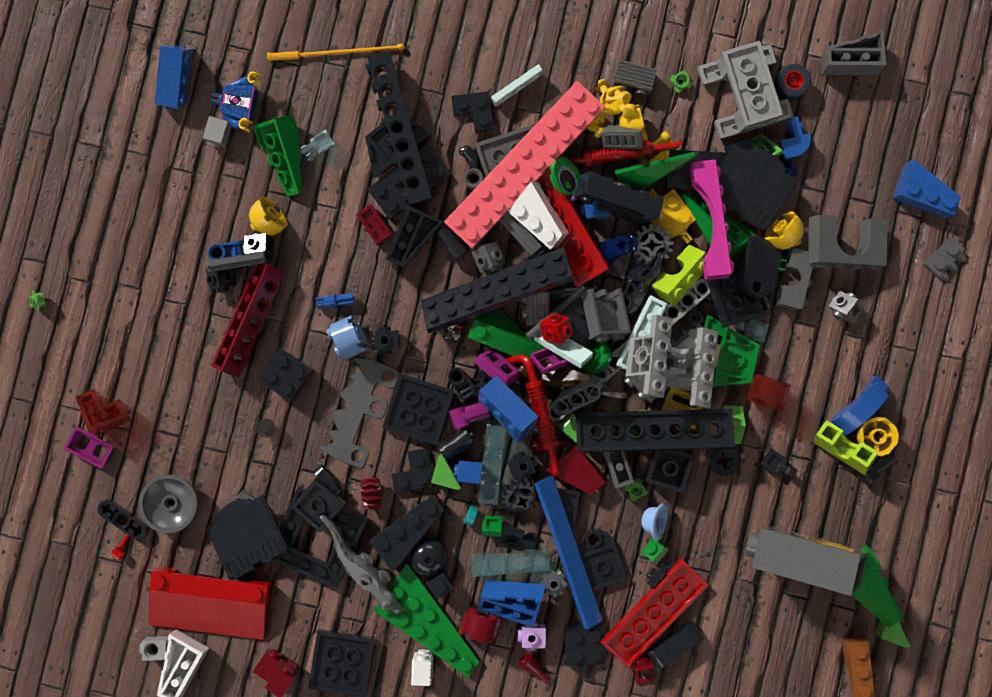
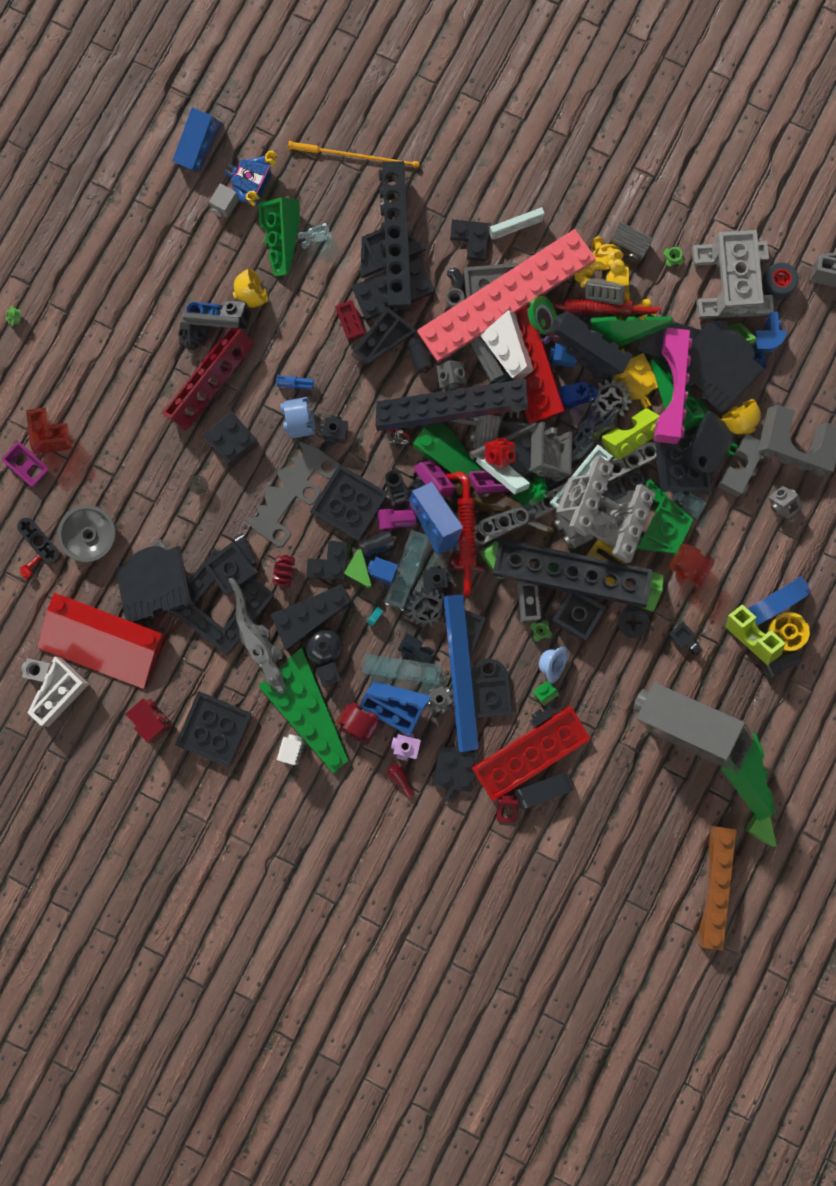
camera: 15 degrees right, 5 degrees down
green plate [482,515,502,537] -> none
dark red slope [546,445,606,494] -> none

